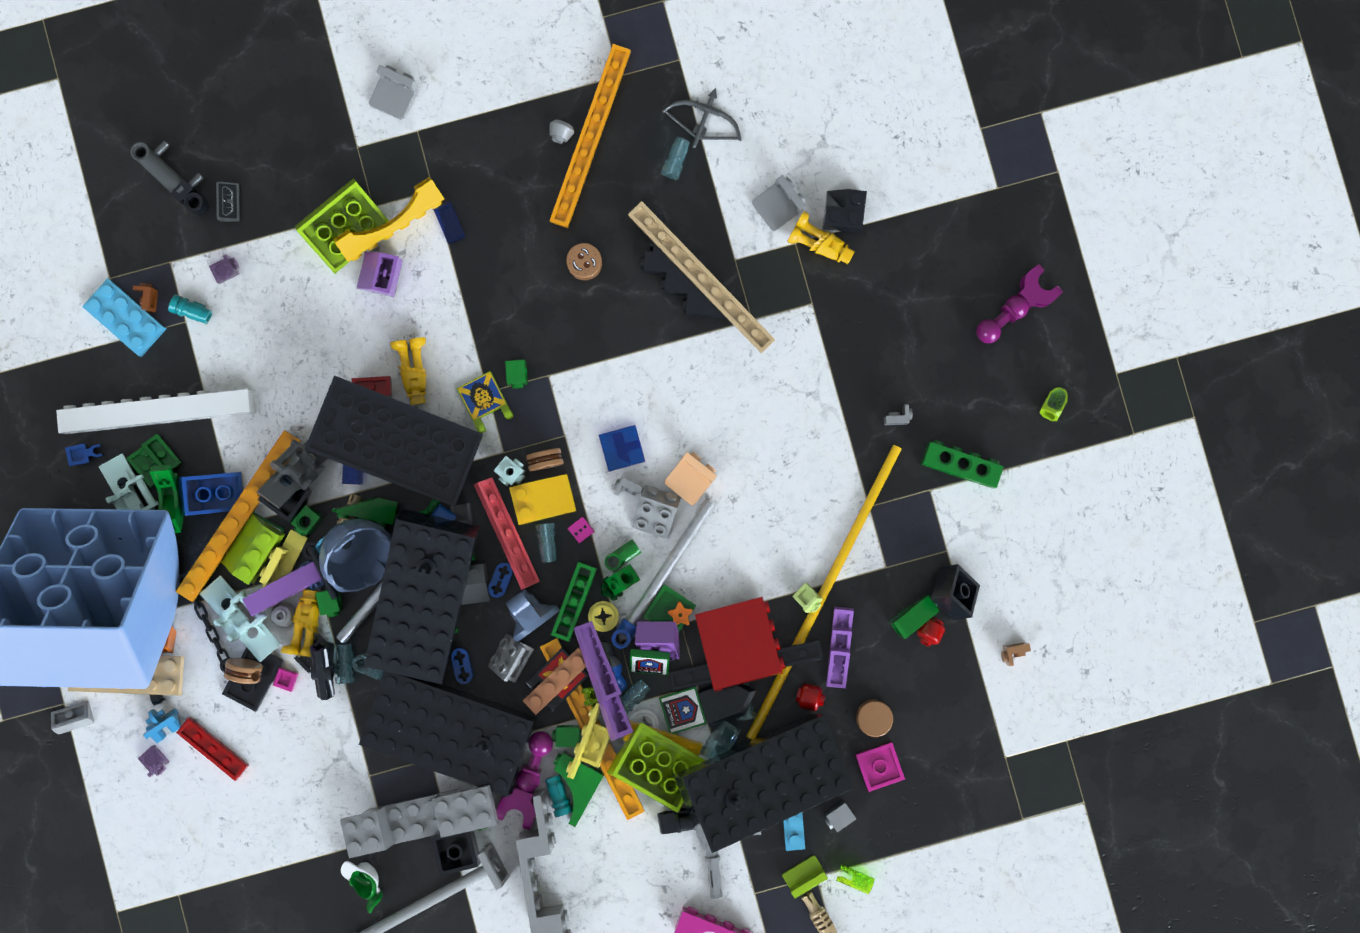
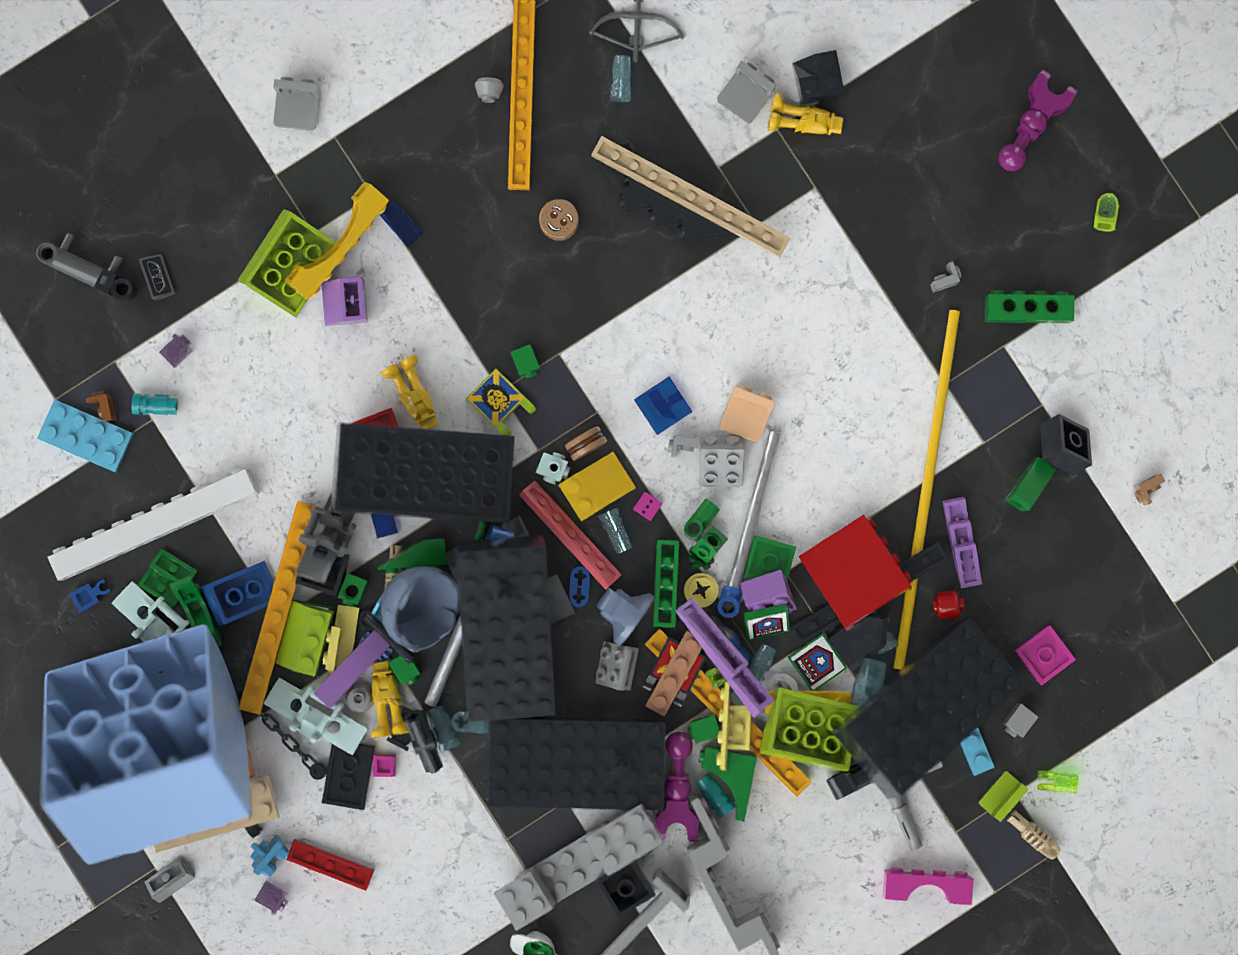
camera: 20 degrees left, 0 degrees up
medium nougat head [223,658,263,684] -> none
blue beam [451,648,474,684] -> none
orange plate [668,602,693,625] -> none
yellowish green bracket [792,583,823,613] -> none
medium nougat head [856,699,893,737] -> none
red head [916,617,945,647] -> none

